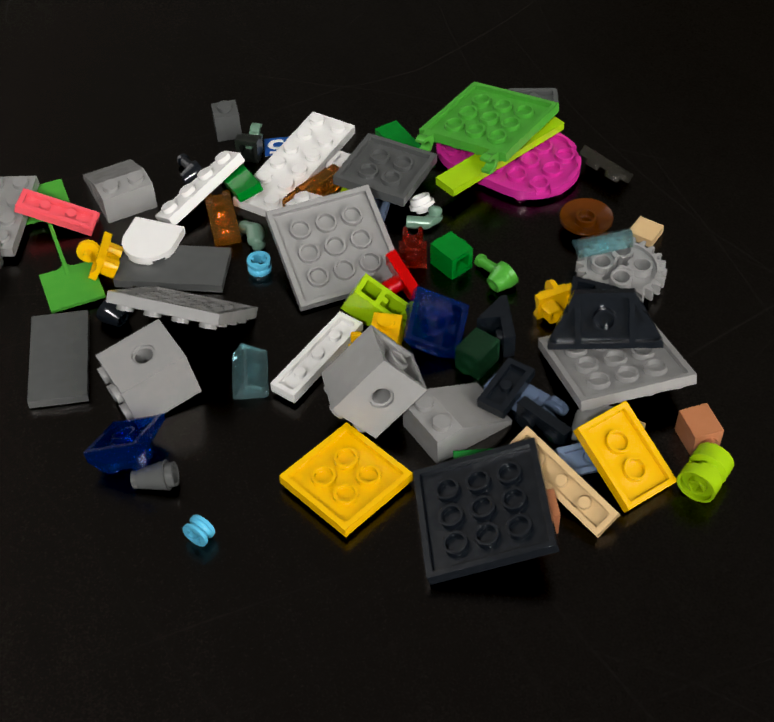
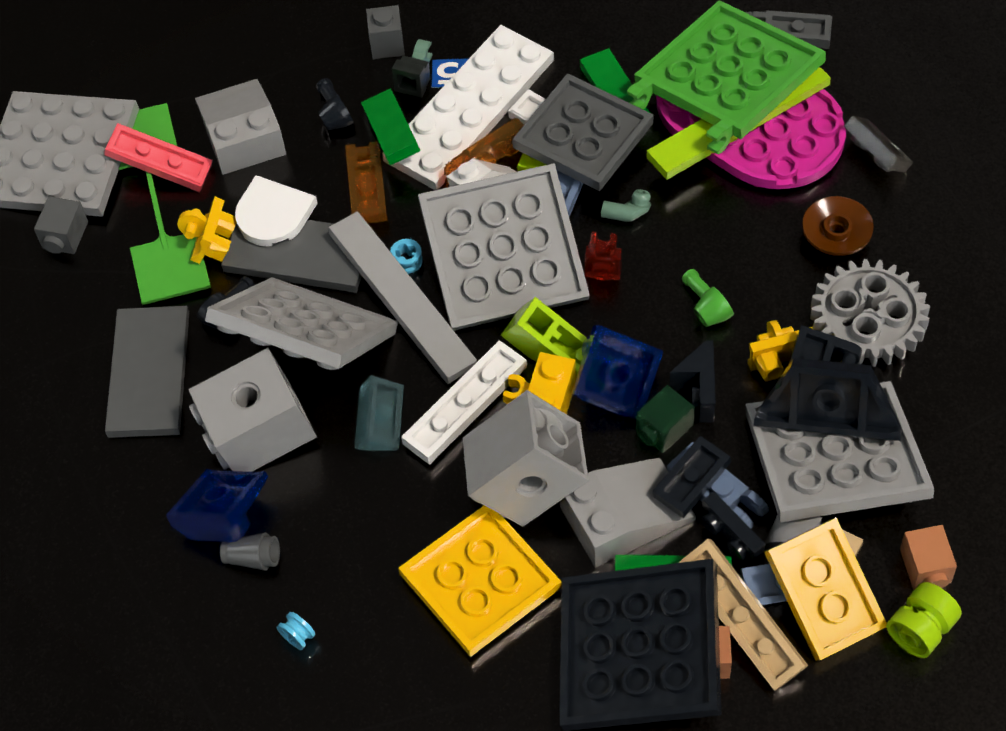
camera: 10 degrees right, 10 degrees up
white plate [155,151,245,225] -> none
sand green arm [238,220,266,251] -> none
red tile [381,249,425,308] -> none
white plate [409,192,435,214] -> none
green brick [430,231,473,280] -> none
clear light blue slope [572,228,633,258] -> none
tan tile [627,216,664,247] -> none
none -> light grey tile [329,211,478,384]

